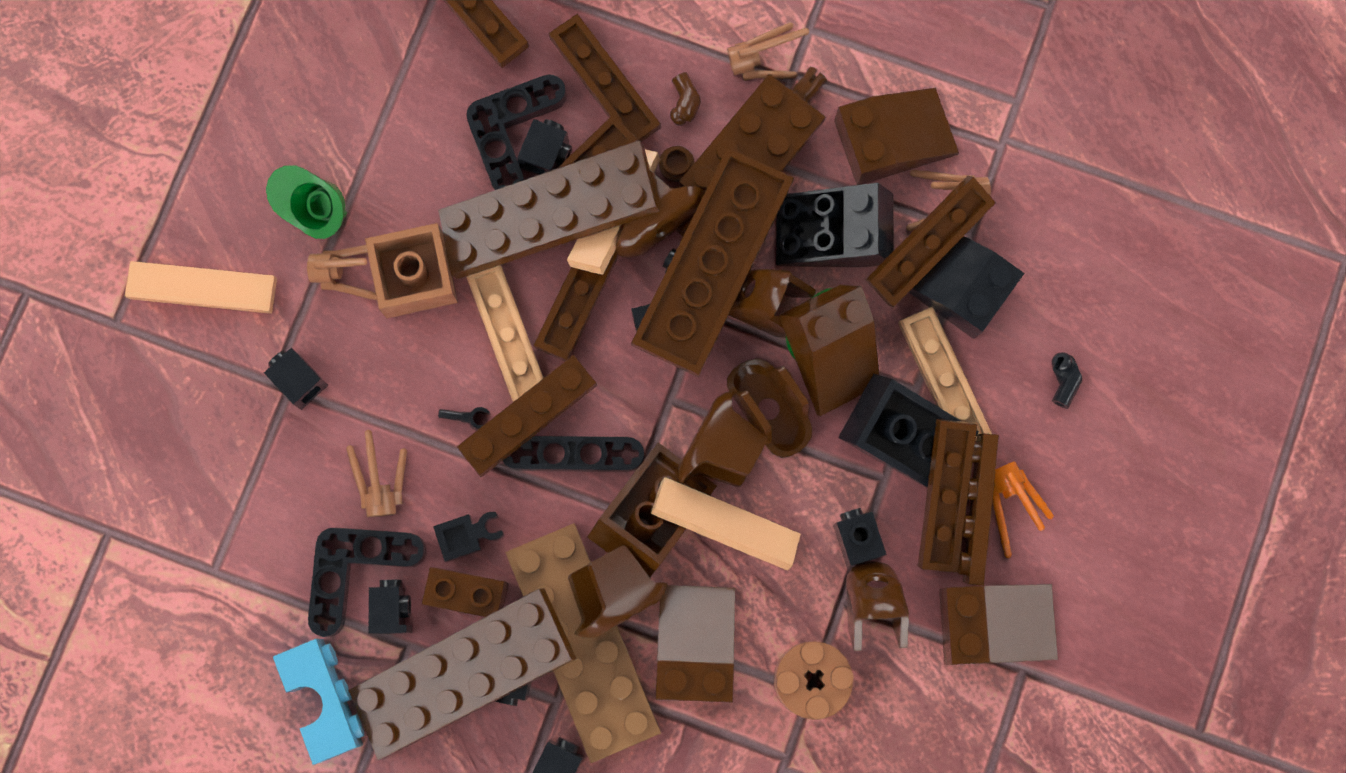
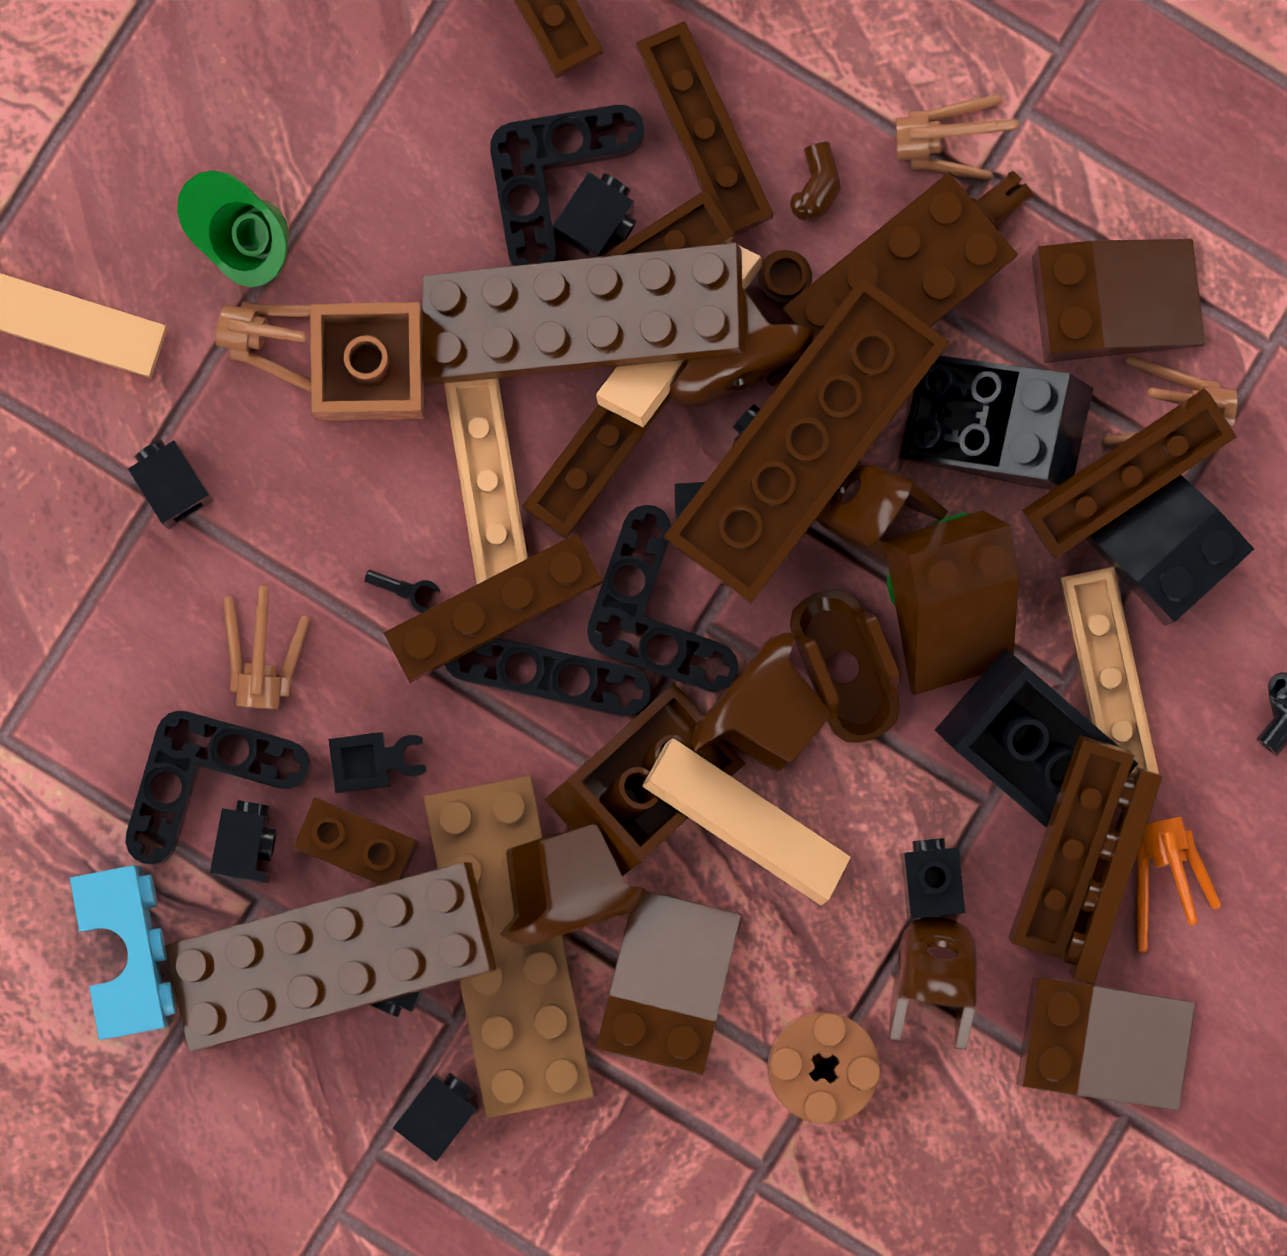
camera: 10 degrees right, 5 degrees up
none -> black beam [587,505,738,693]

